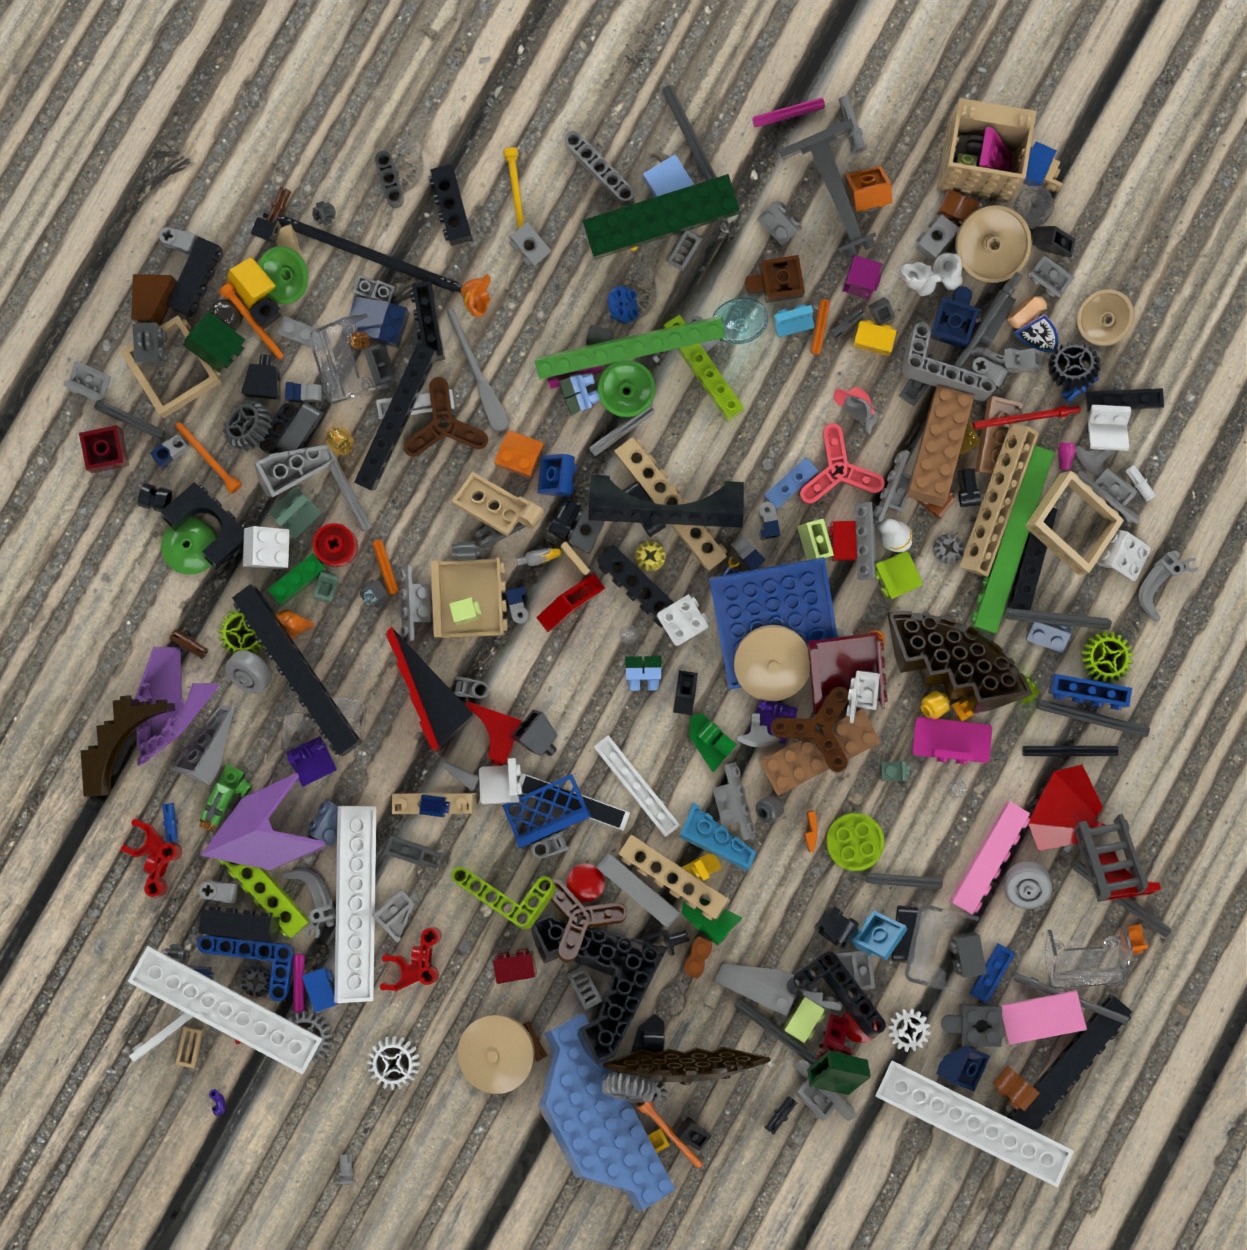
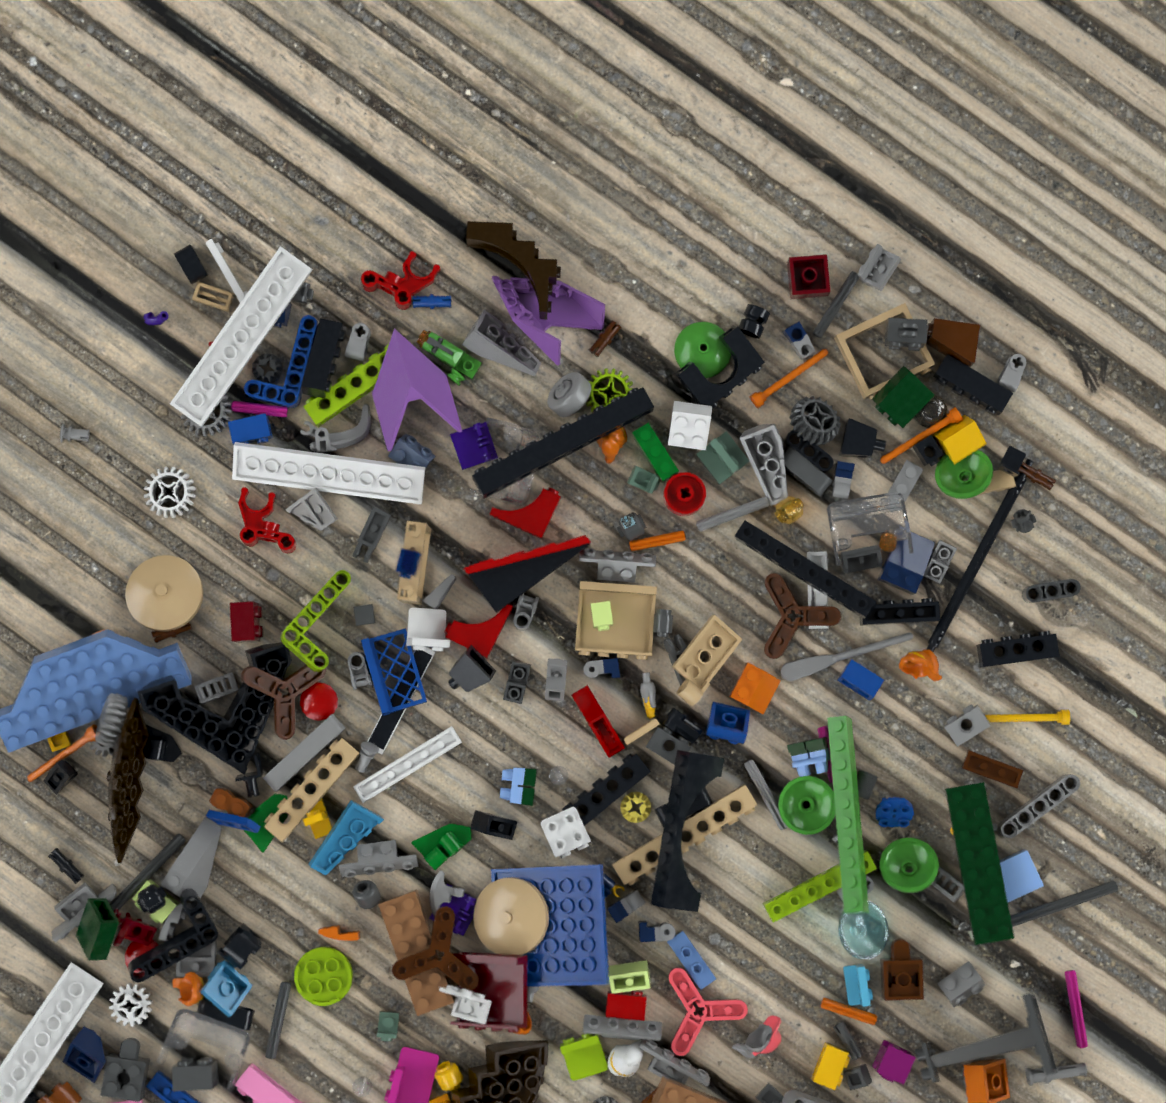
camera: 95 degrees right, 0 degrees up
none -> black head [136,884,167,914]
none -> orange hair [172,972,205,1006]
none -> black beam [174,244,208,284]
none -> blue tile [206,810,261,833]
none -> dark grey tile [353,604,376,626]
none -> light grey pin [355,741,379,773]
none -> red arch [489,487,561,539]
none -> dark grey slope [503,660,531,704]
none -> light grey brick [545,658,567,701]
none -> blue hinge [837,659,884,701]
none -> bright green dish [880,838,939,893]
none -> reddish brown plate [961,750,1024,788]

